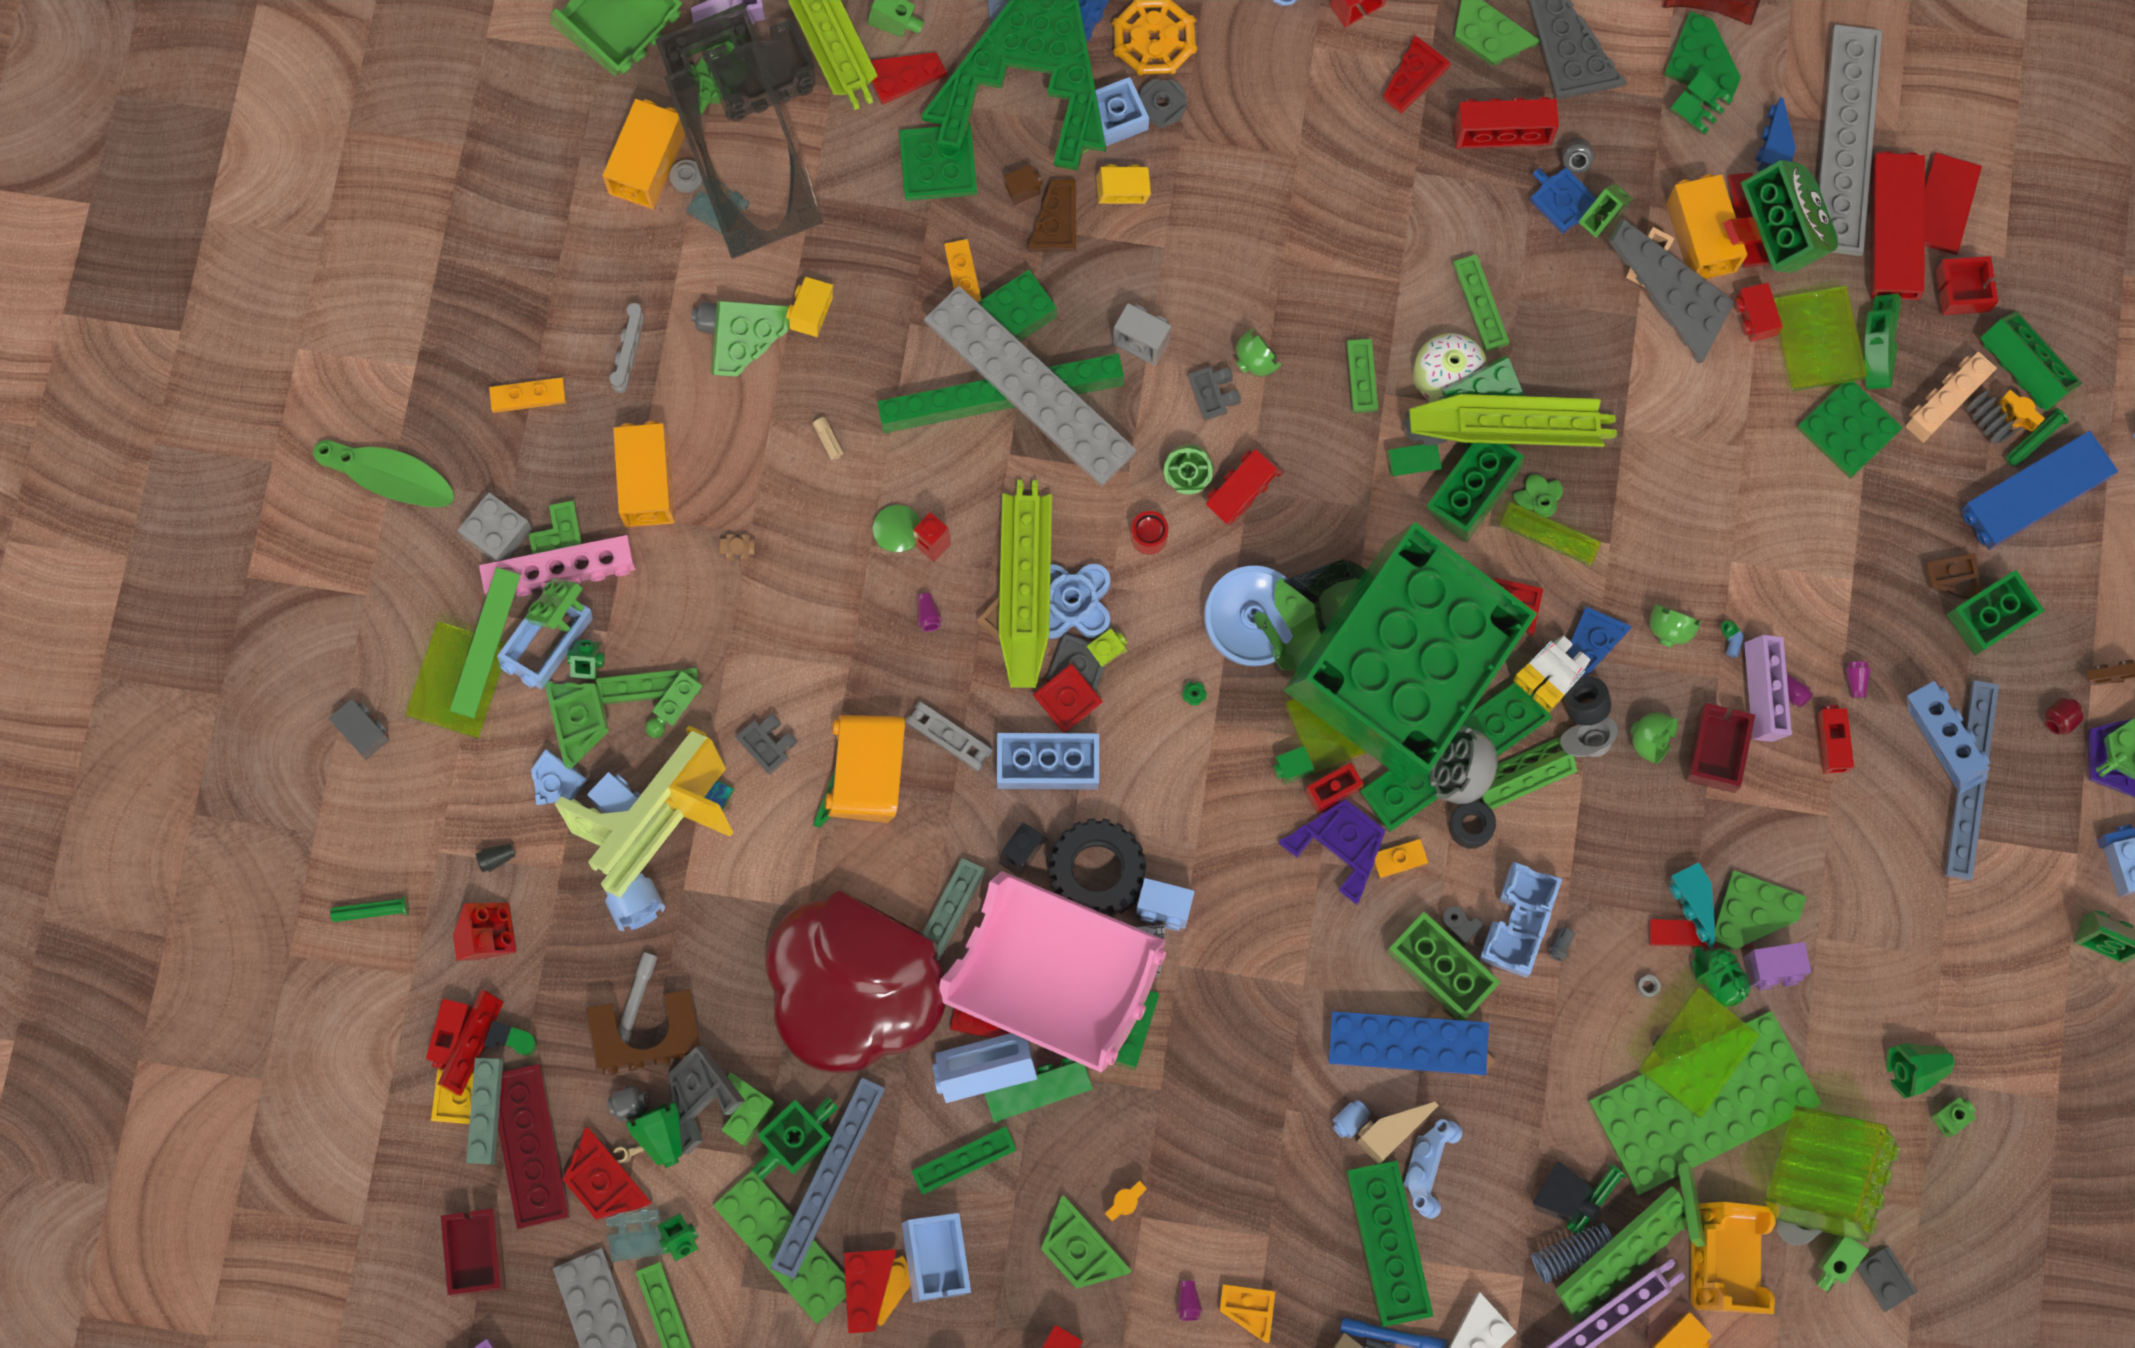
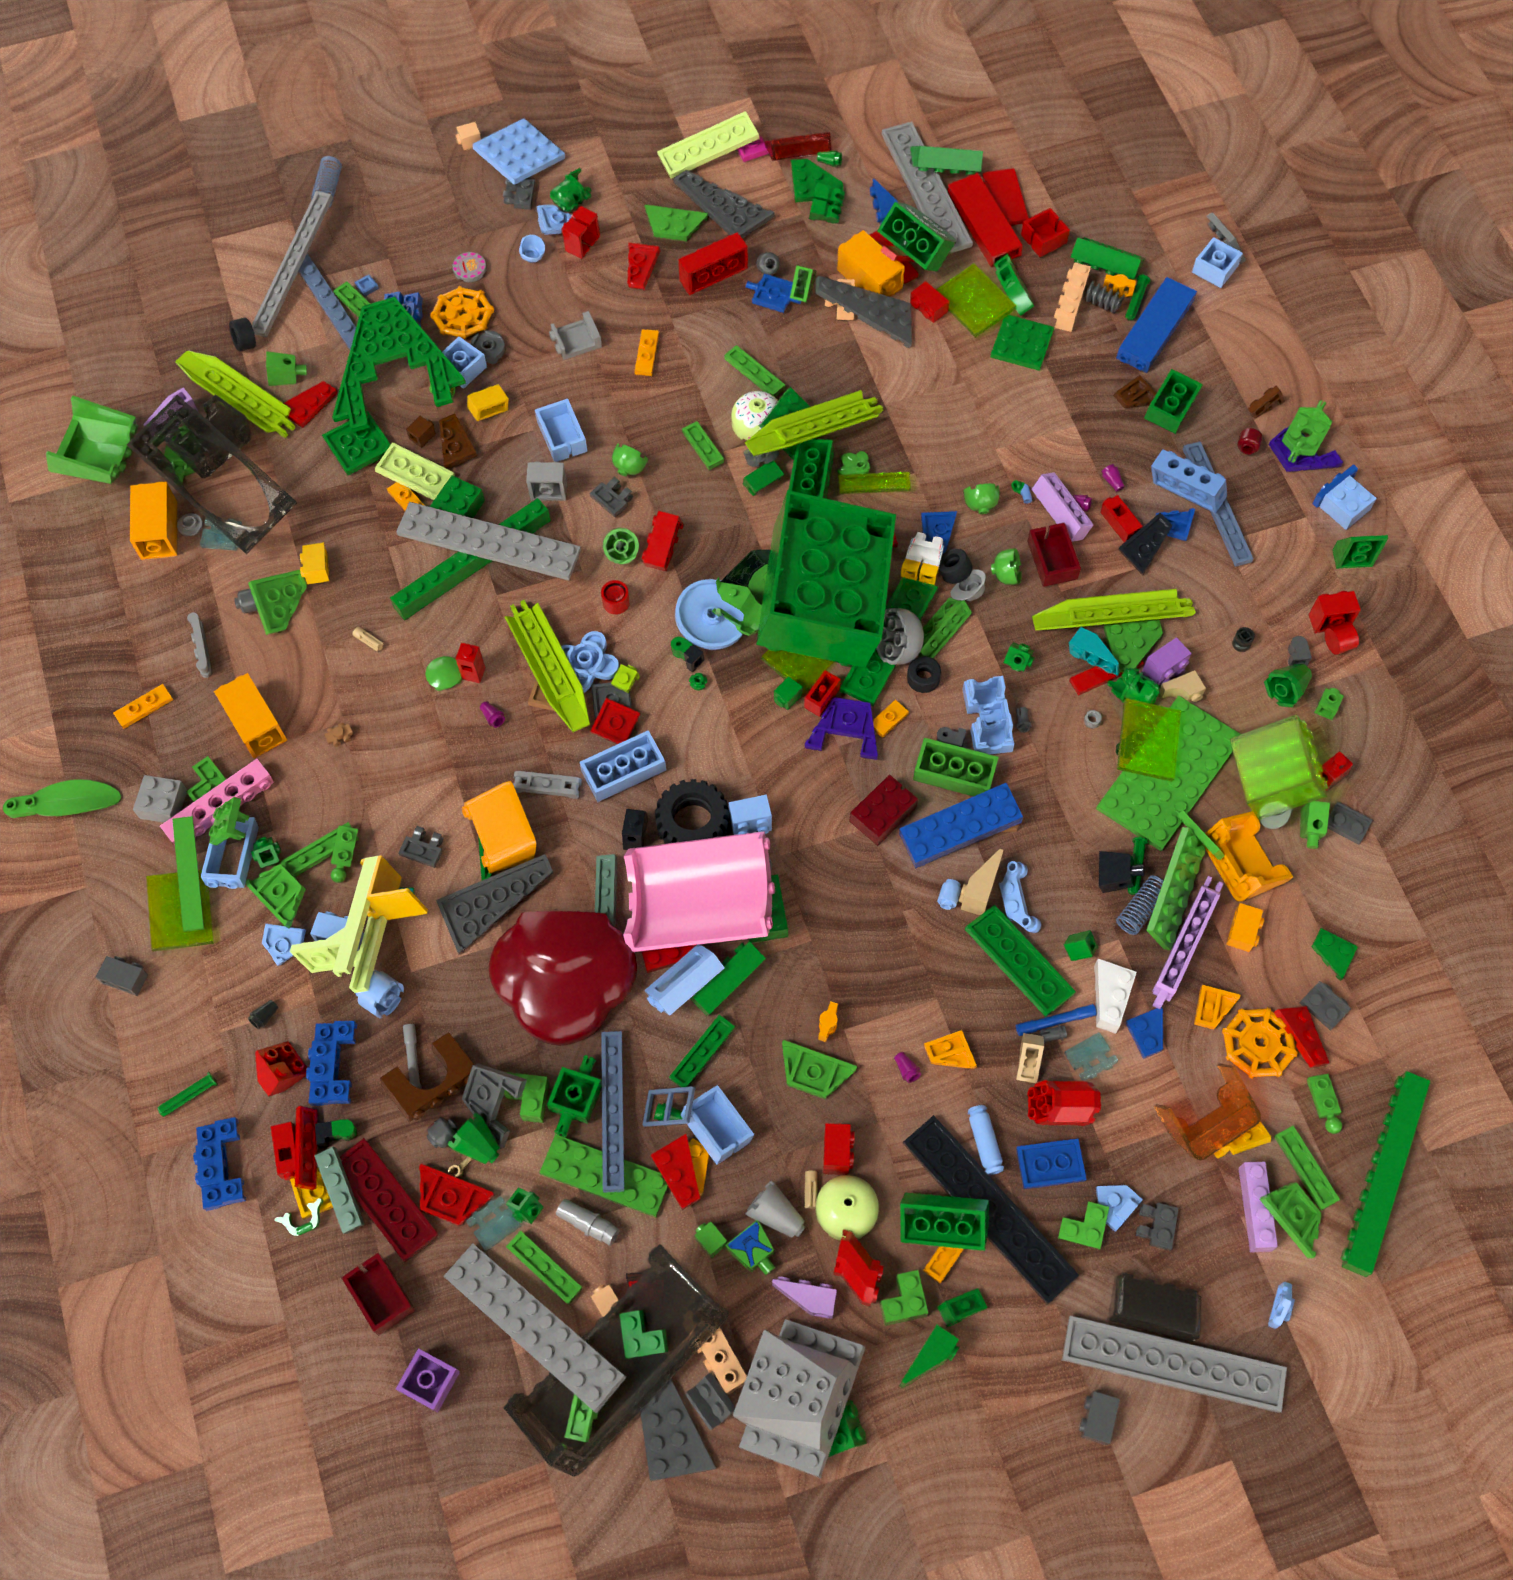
camera: 25 degrees left, 10 degrees down
none -> blue bracket [193,1117,246,1211]
none -> helmet [275,1198,324,1236]
none -> blue bracket [306,1021,357,1106]
none -> yellowish green tile [375,442,455,500]
none -> dark grey wing [436,854,553,954]
none -> light blue piece [535,399,588,462]
none -> light grey panel [549,311,602,360]
none -> light grey piece [556,1199,620,1246]
none -> light orange plate [635,329,659,376]
none -> sand blue window [642,1086,695,1127]
none -> green cone [654,1102,683,1121]
none -> leg [671,636,704,673]
none -> green cone [817,150,842,167]
none -> dark red piece [849,774,918,846]
none -> slope [910,146,983,175]
none -> green brick [1003,642,1035,672]
none -> lime hinge [1032,589,1196,630]
none -> green panel [1064,930,1098,961]
none -> black wing [1118,513,1172,576]
none -> blue wing [1156,508,1195,541]
none -> tan arch [1159,670,1206,703]
none -> pearl dark grey wheel [1232,627,1255,652]
none -> dark grey leg [1288,636,1312,666]
none -> red brick [1308,591,1361,634]
none -> red torso [1309,751,1353,795]
none -> red piece [1325,622,1359,655]

